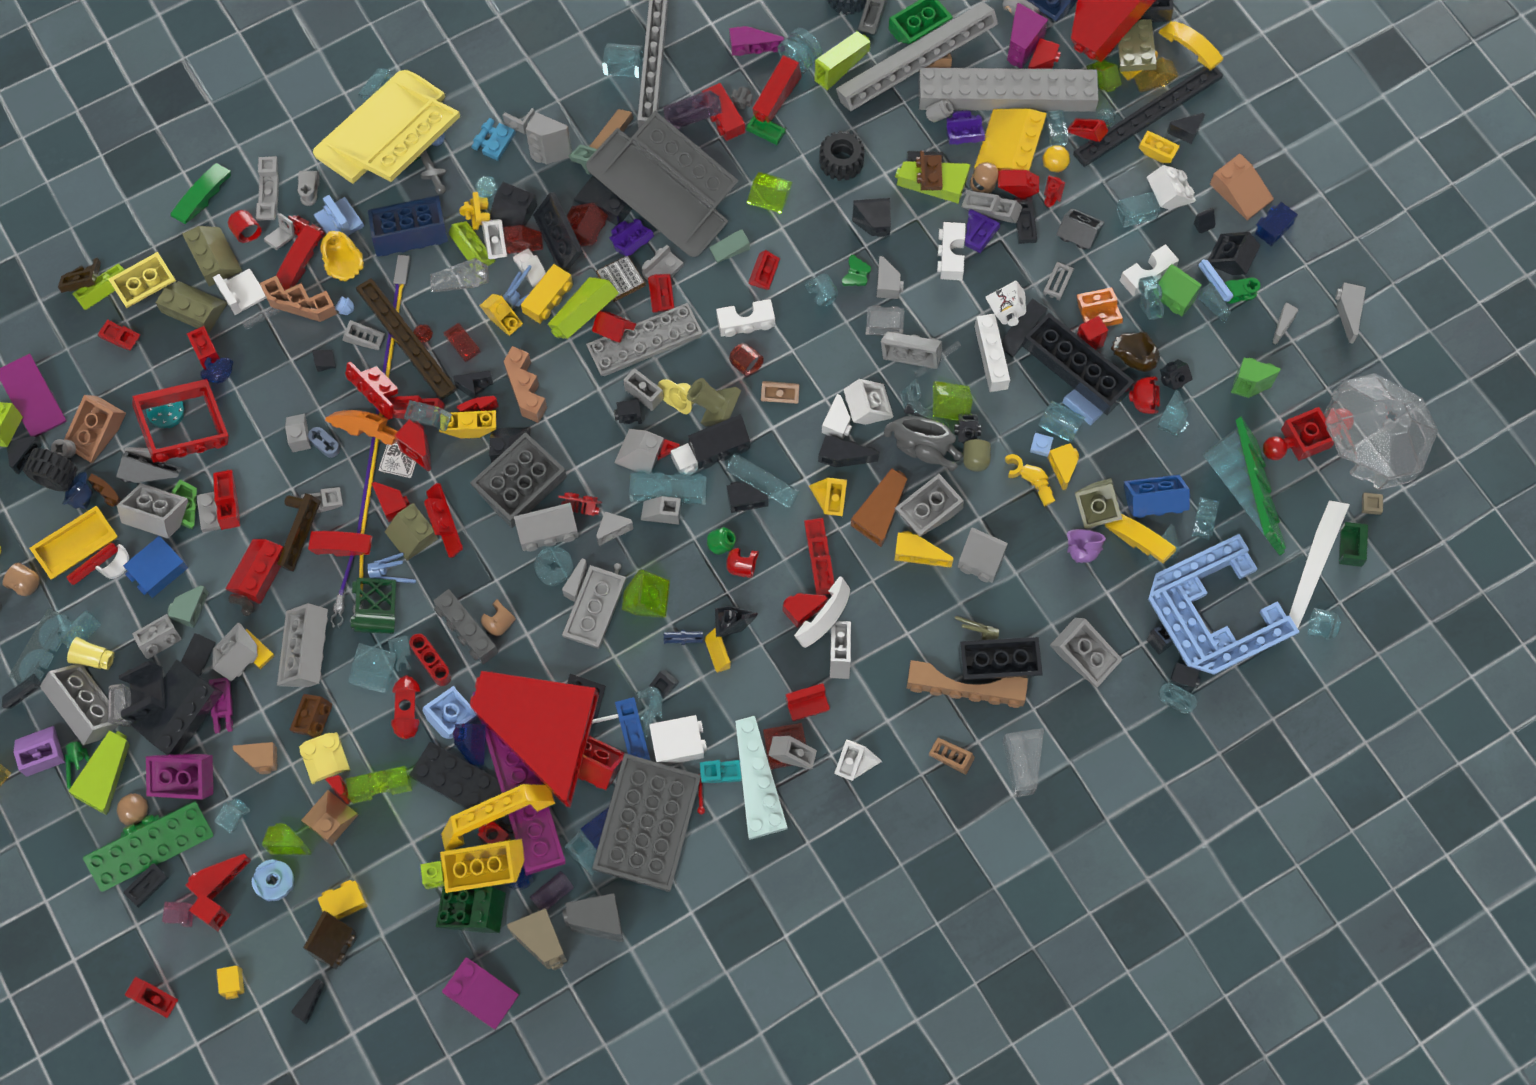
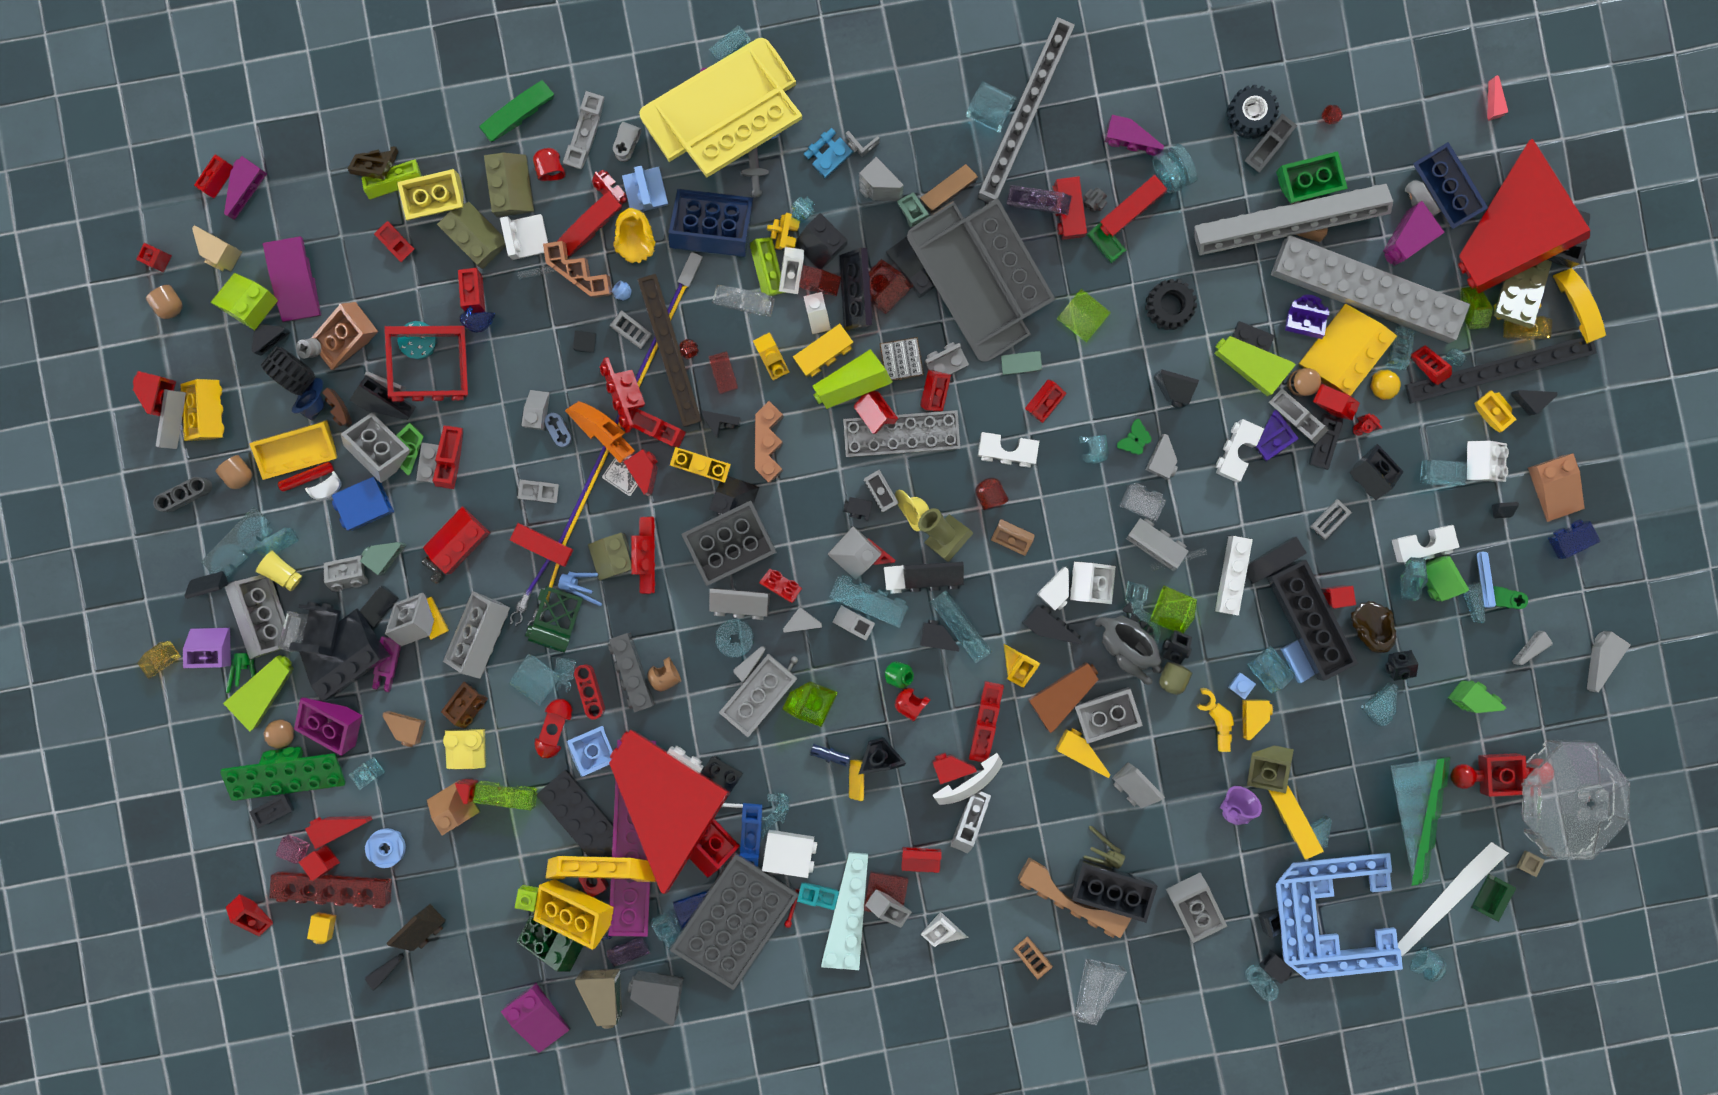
camera: 25 degrees right, 20 degrees up
clear neon green slope [262,823,311,855] -> none
light grey bracket [264,213,295,250] -> none
dark brown piece [277,493,321,572] -> none
yellow brick [317,880,368,920] -> none
red slope [372,482,410,522] -> none
clear light blue panel [404,400,452,431] -> none
clear blue slope [453,723,486,765] -> none
red slope [457,396,499,412] -> none
medium blue plant [503,265,532,308] -> none
dark purple slope [609,219,654,257] -> none
black slope [649,670,679,699] -> none
lime slope [814,31,870,91] -> none
reddish brown bracket [916,150,943,191] -> none
light grey brick [926,100,953,123] -> none
white torso [986,281,1026,326] -> none
red slope [1028,38,1061,69] -> none
orange slope [1077,287,1123,327] -> none
blue slope [1124,475,1190,518] -> none
red cylinder [1129,376,1160,414] -> none
clear light blue slope [1192,497,1219,540] -> none
black slope [1208,232,1261,275] -> none
none -> clear red brick [269,872,392,908]

